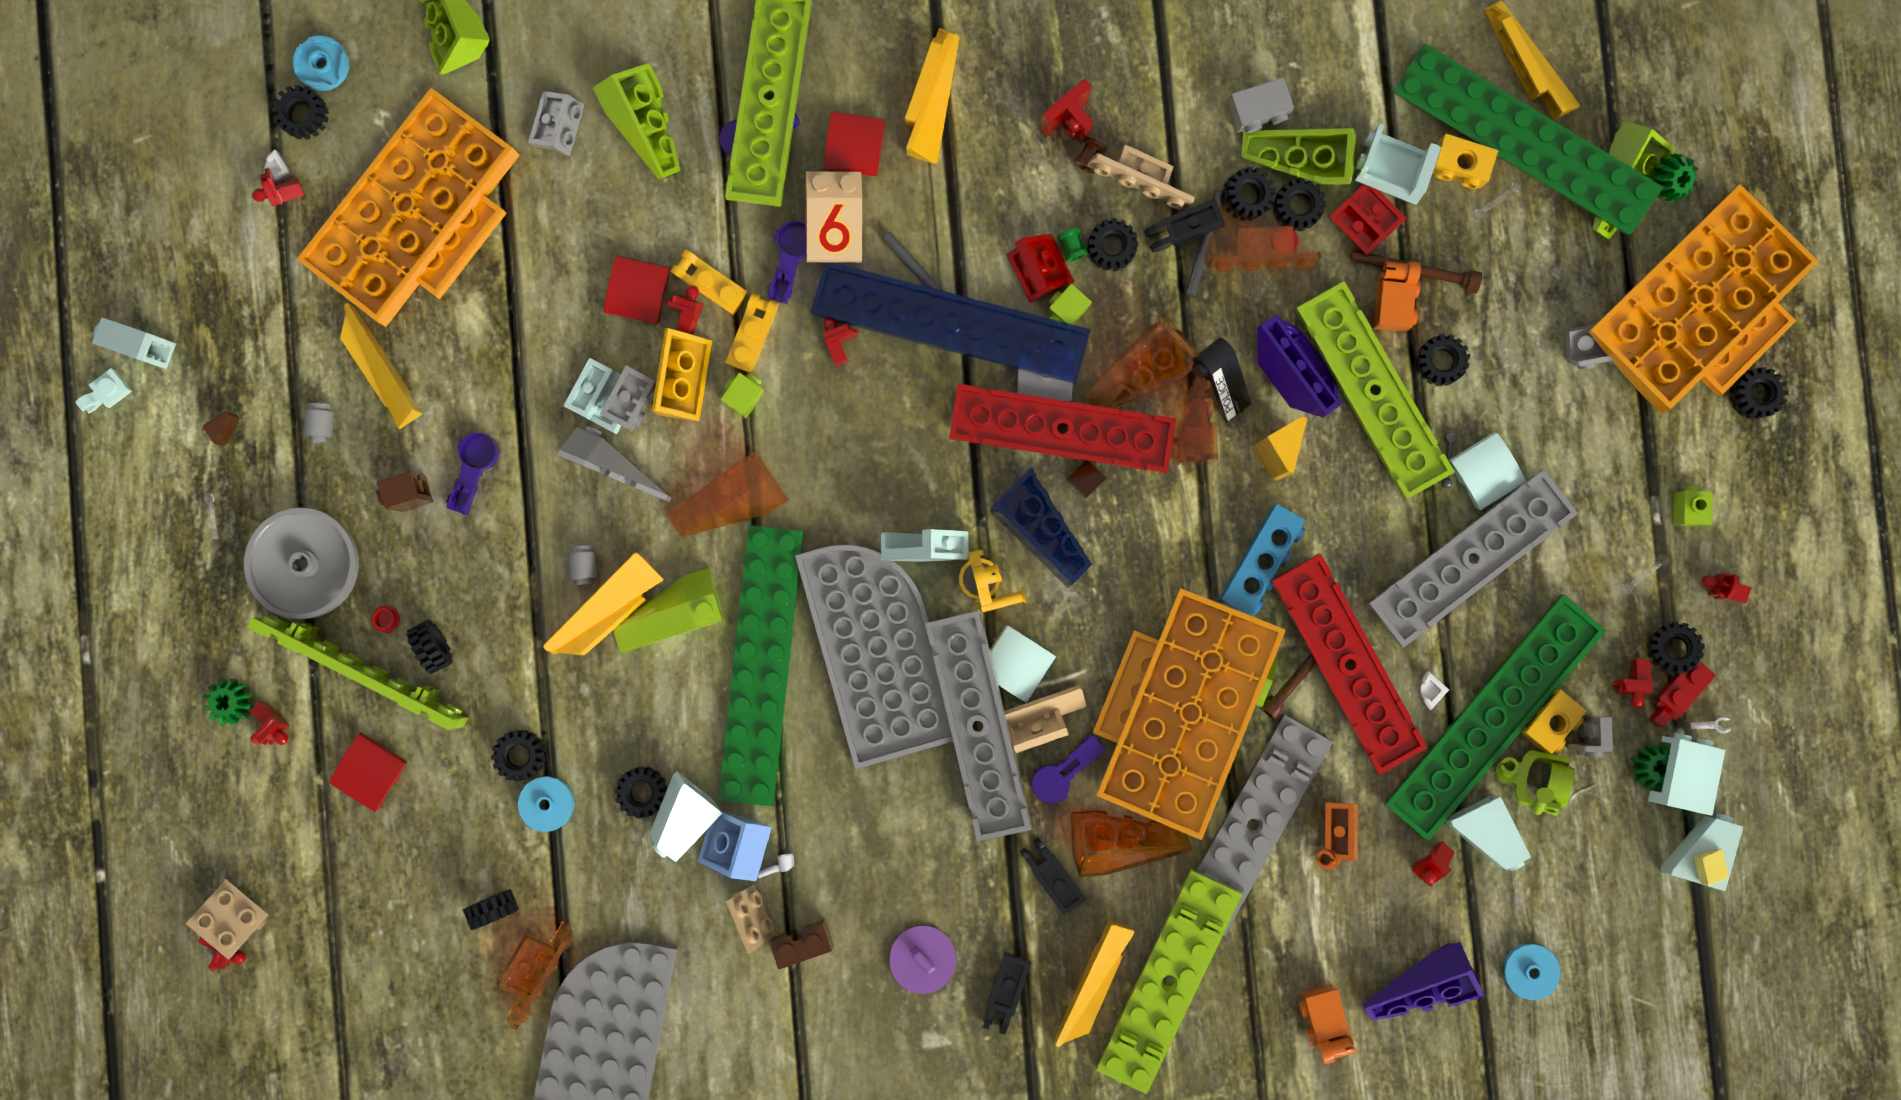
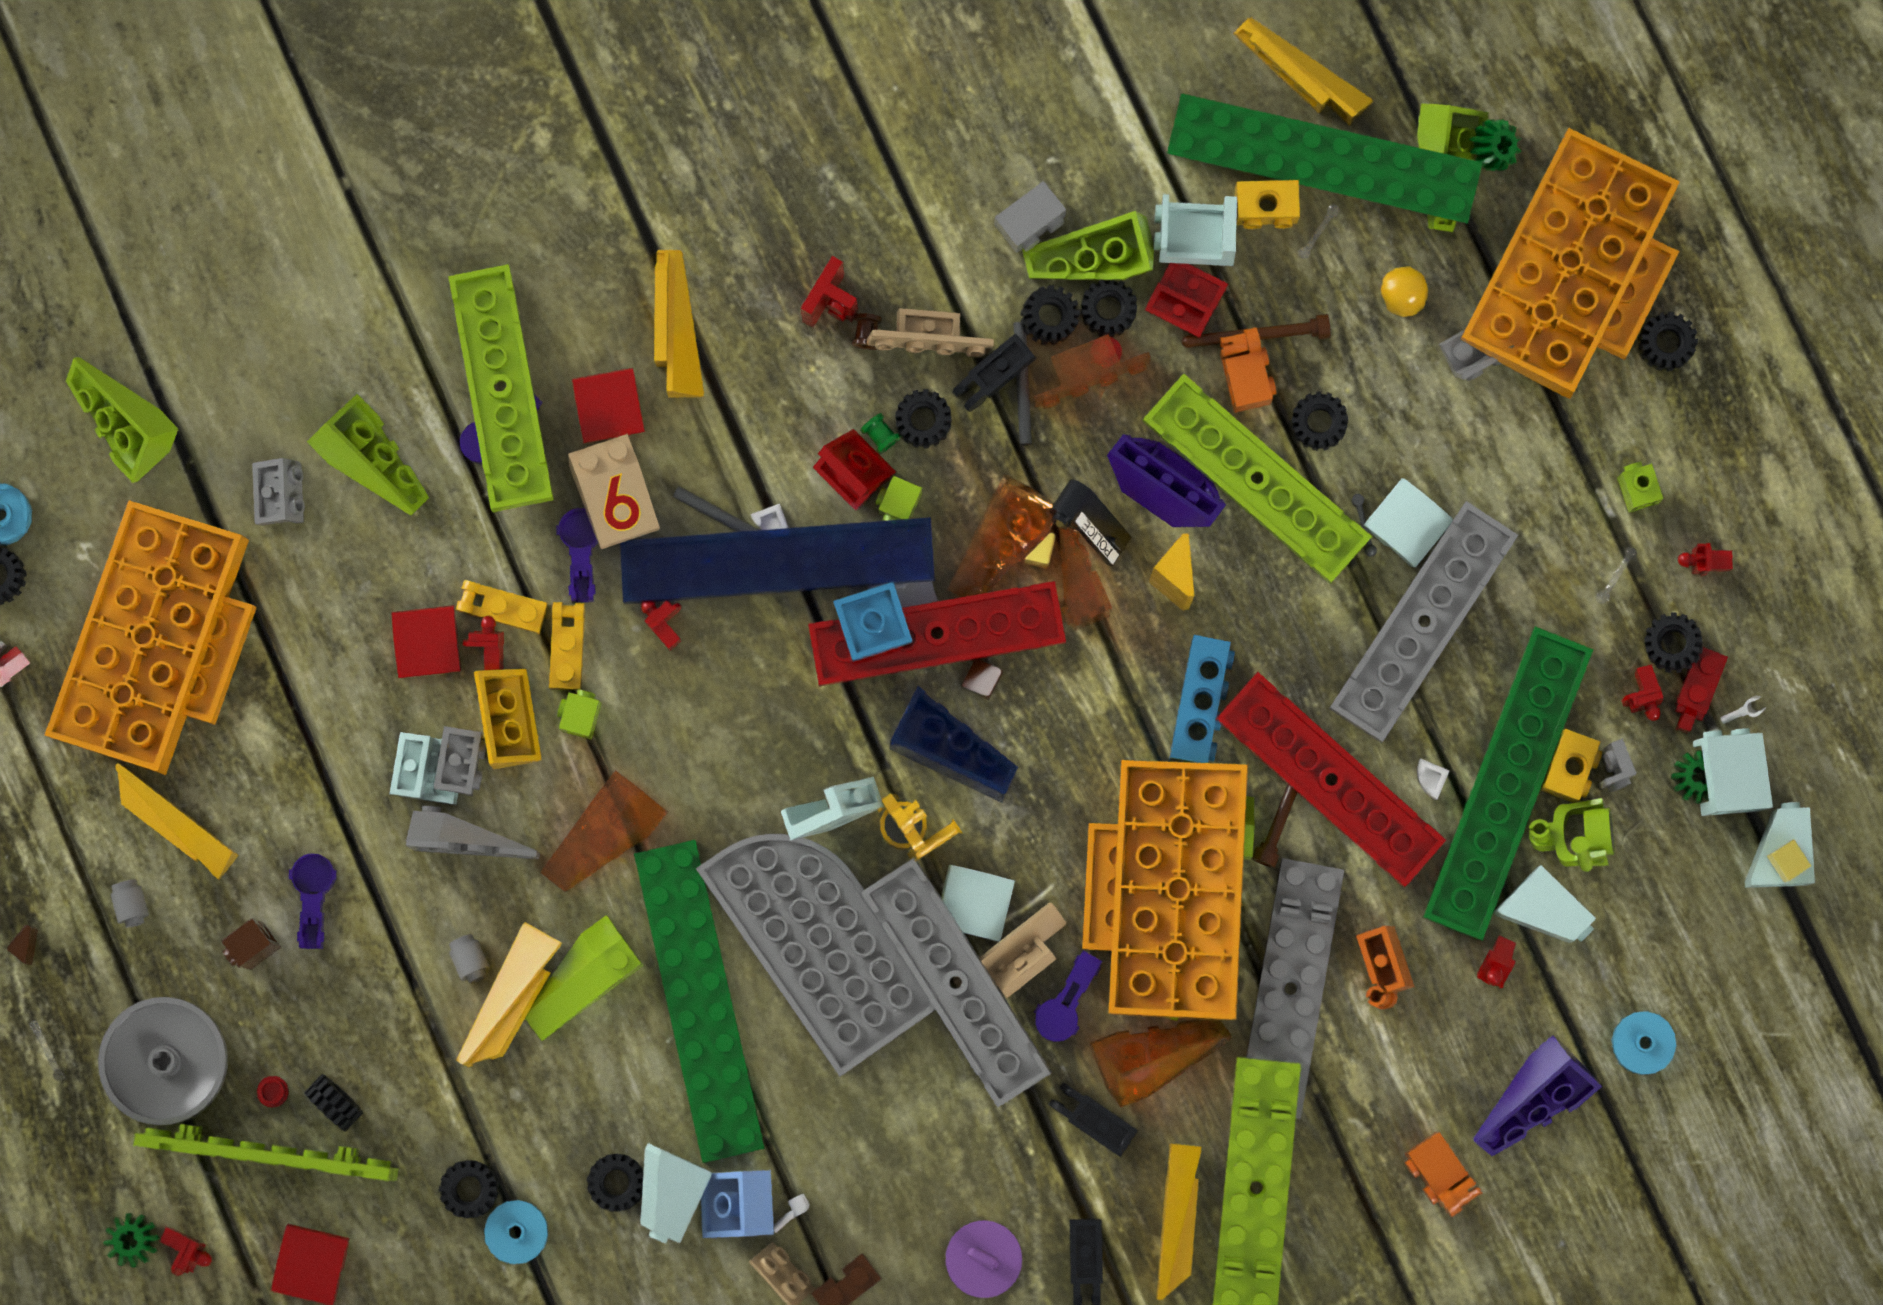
camera: 15 degrees left, 5 degrees down
none -> white tile [750,504,791,536]
none -> dark azure plate [833,582,913,662]
none -> light yellow slope [1025,533,1056,569]
none -> yellow hair [1381,266,1428,317]

